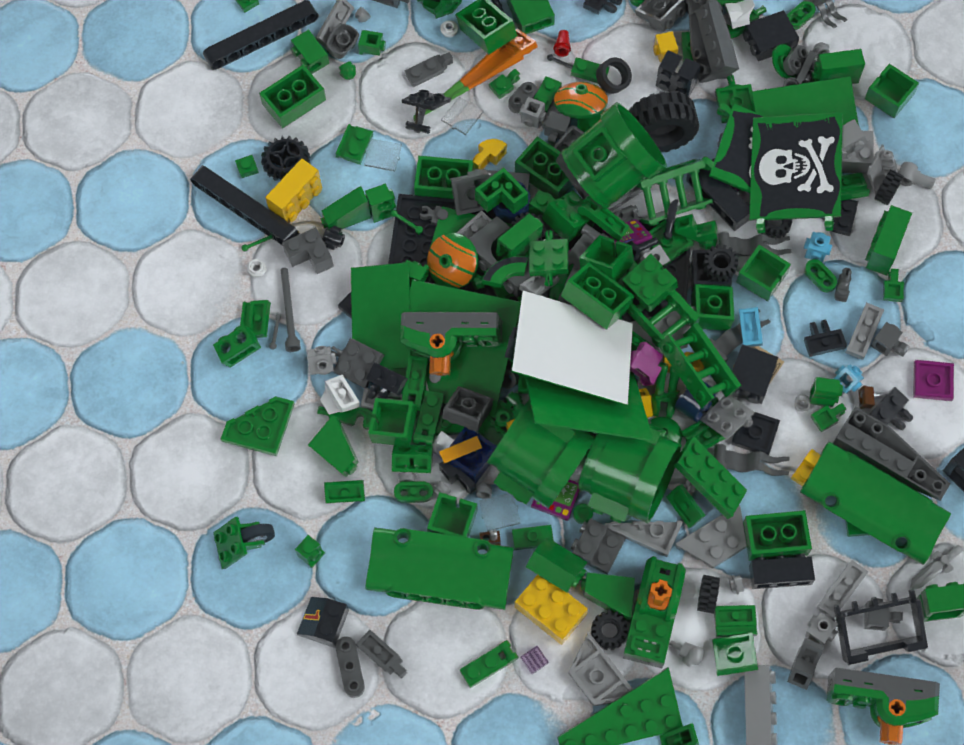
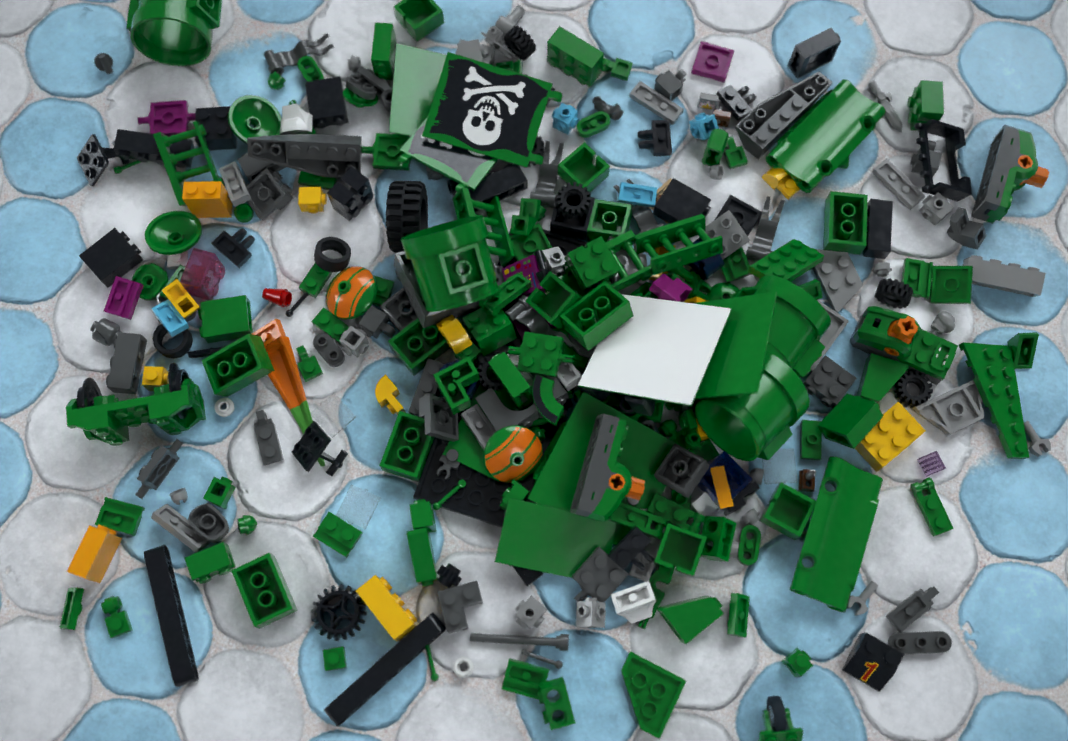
camera: 80 degrees left, 5 degrees up
black piece [663,199,679,240] -> none
none -> yellow brick [436,315,472,354]
none -> light grey brick [515,596,547,629]
none -> light grey tile [698,93,719,110]
none -> light grey bar [847,581,878,616]

